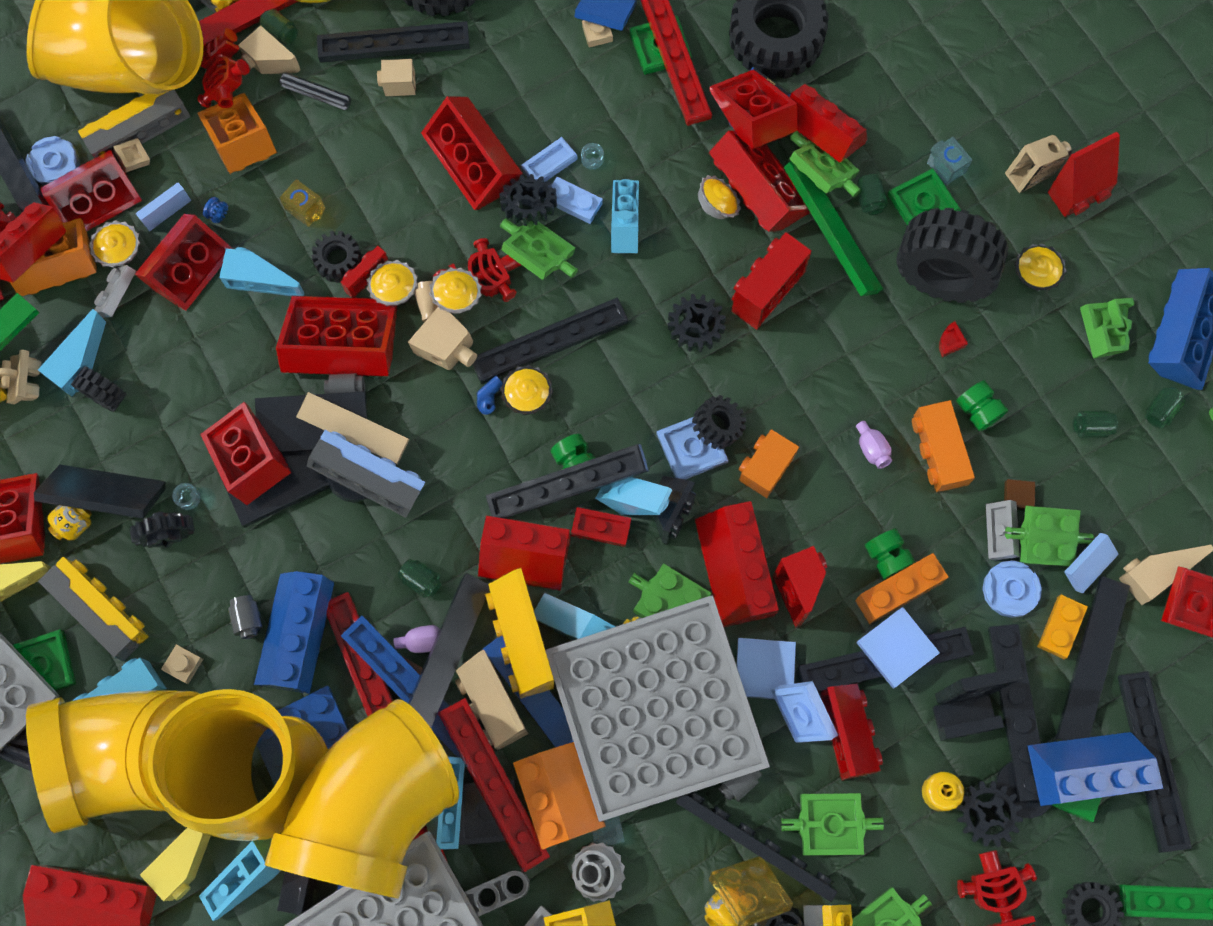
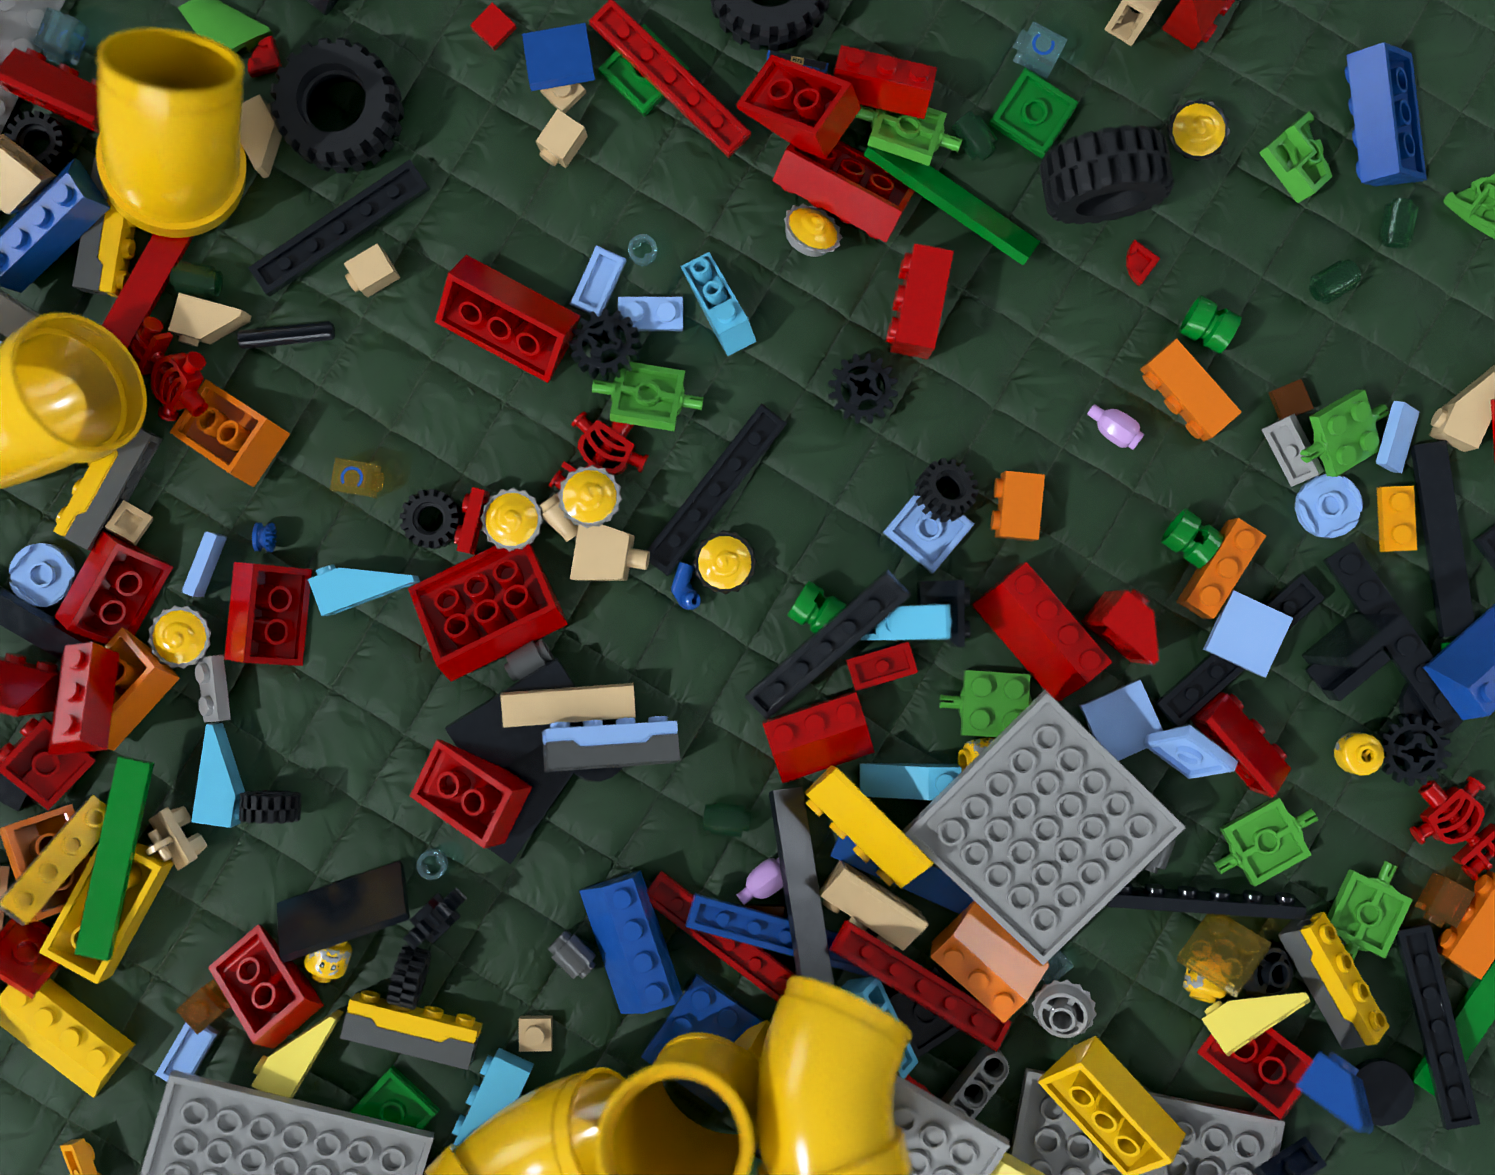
camera: 35 degrees left, 15 degrees up
none -> black tyre [387,944,431,1010]
none -> tan brick [536,109,588,168]

